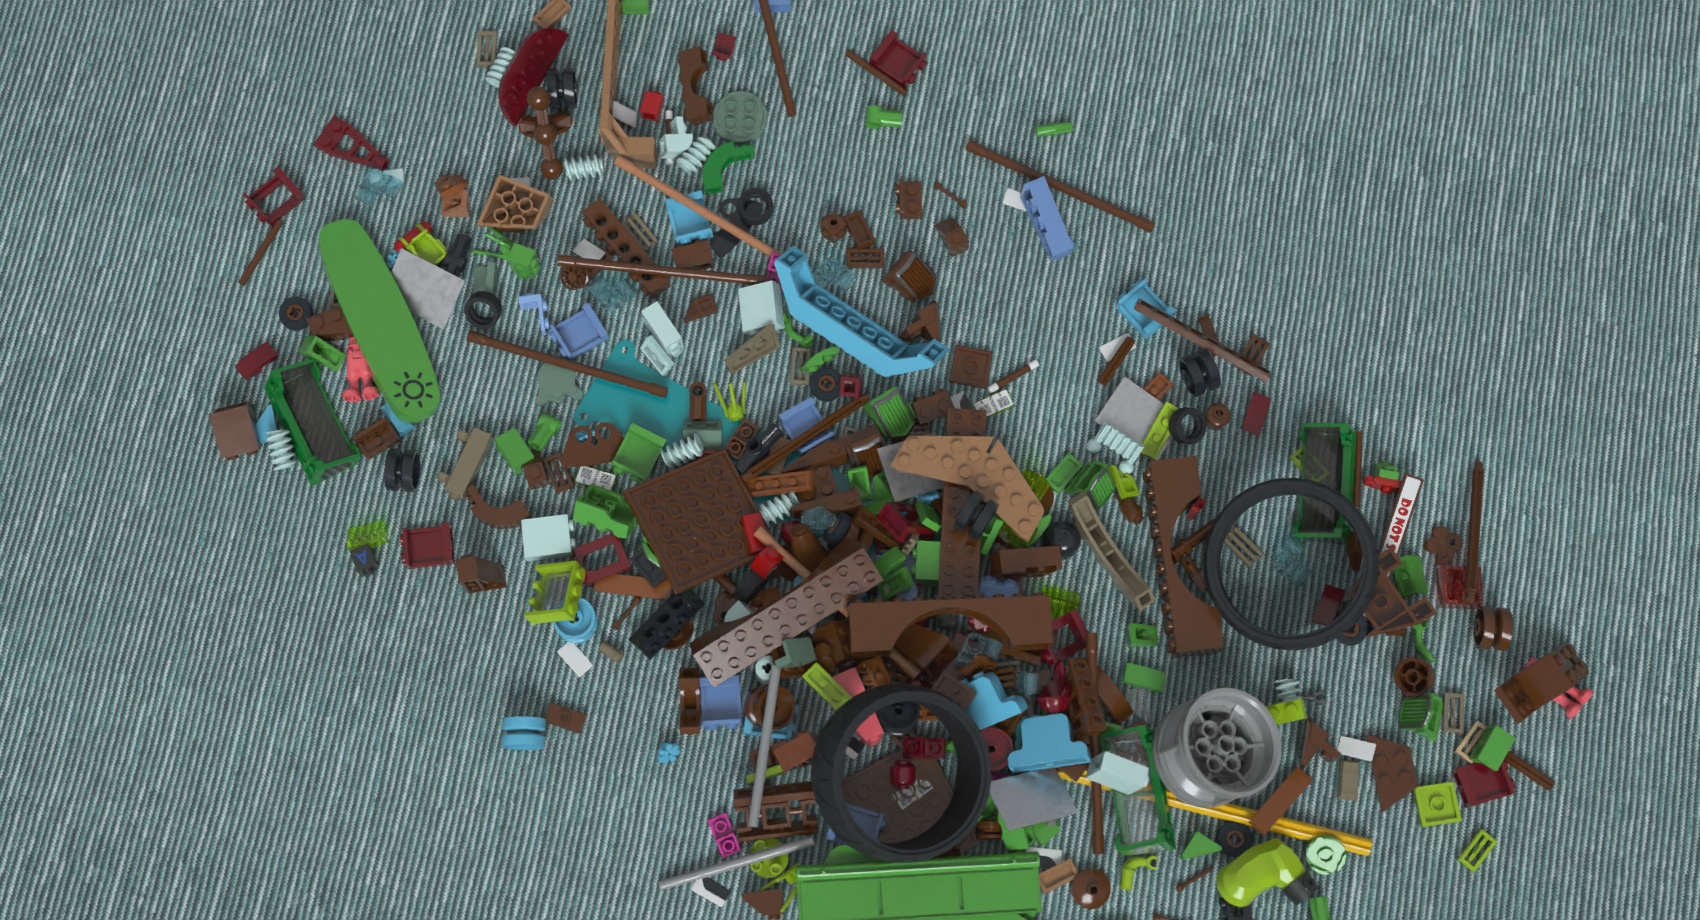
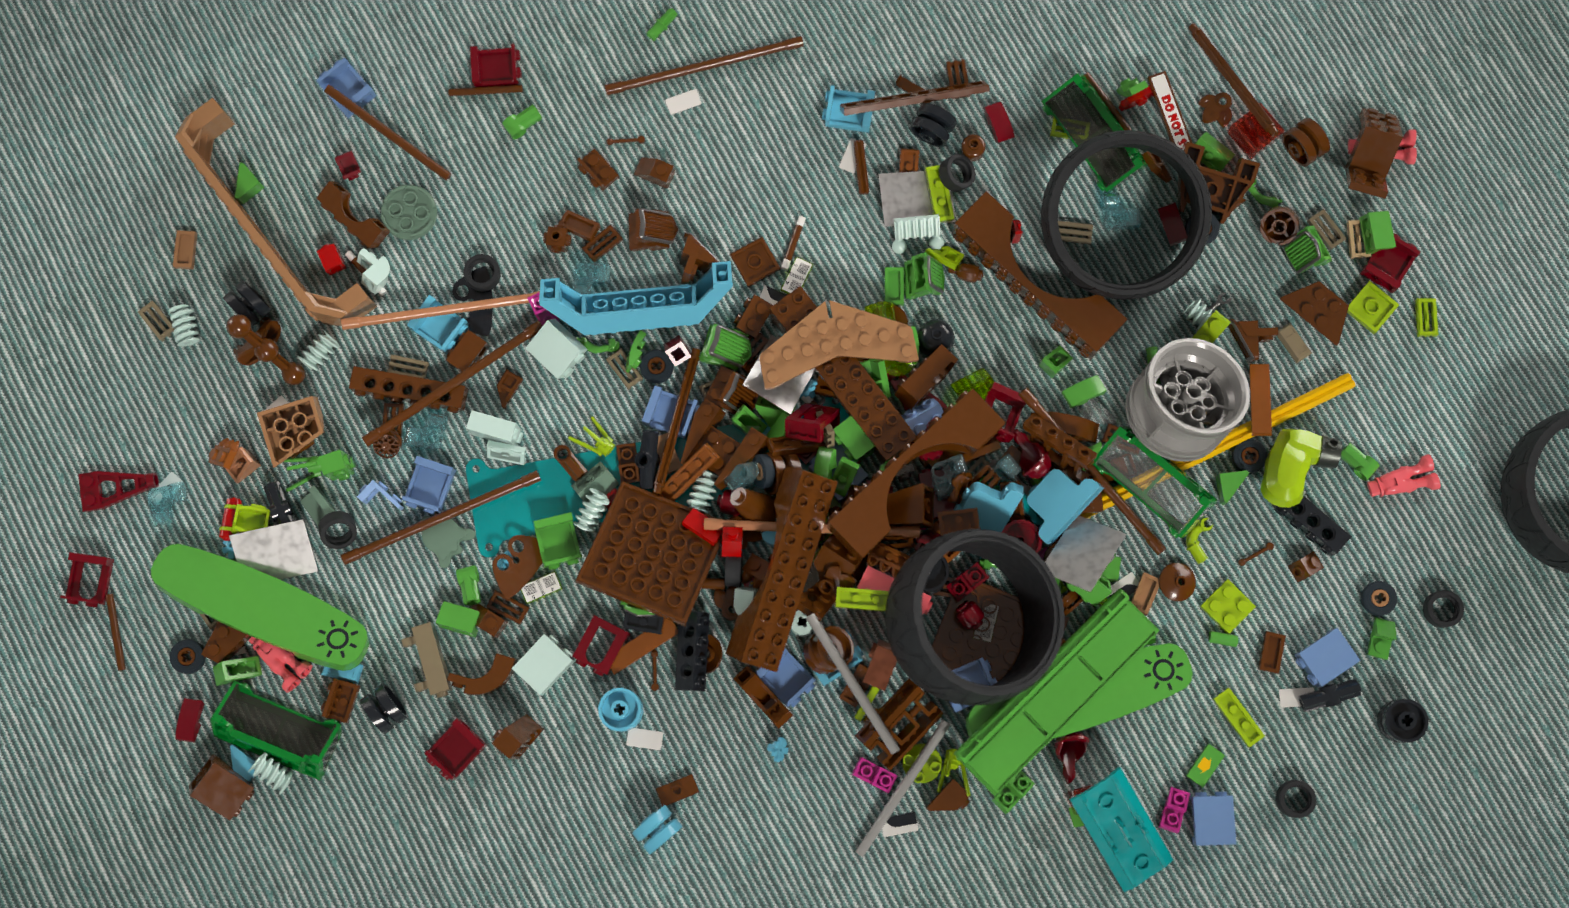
camera: 35 degrees left, 5 degrees up
clear neon green panel [346,521,389,550] -> none
pearl dark grey brick [350,544,379,576] -> none
dark red plate [498,28,569,126] -> none
lime window [524,561,586,627] -> none
white sticker [573,239,605,260] -> none
bright green piece [573,484,639,539] -> none
dark tan pin [598,641,624,663] -> none
white sticker [612,101,637,128] -> none
light aqua piece [677,135,717,175] -> none
green arch [703,141,755,195] -> none
dark tan wing [724,323,780,375] -> none
sand green panel [775,637,817,669] -> none
bright green tile [915,499,941,532] -> none
black wheel [953,490,999,542] -> none
medium blue wedge [1020,176,1074,262] -> none
dark tan arch [1068,491,1156,611] -> none
light aqua brick [1085,751,1149,795] -> none
reddish brown pin [1171,519,1215,564] -> none
reddish brown hinge [1176,867,1213,892] -> none
reddish brown axle [1180,556,1208,593] -> none
tile [1305,835,1347,875] -> none
white sticker [1338,736,1376,761] -> none
reddish brown axle [1504,751,1555,790] -> none

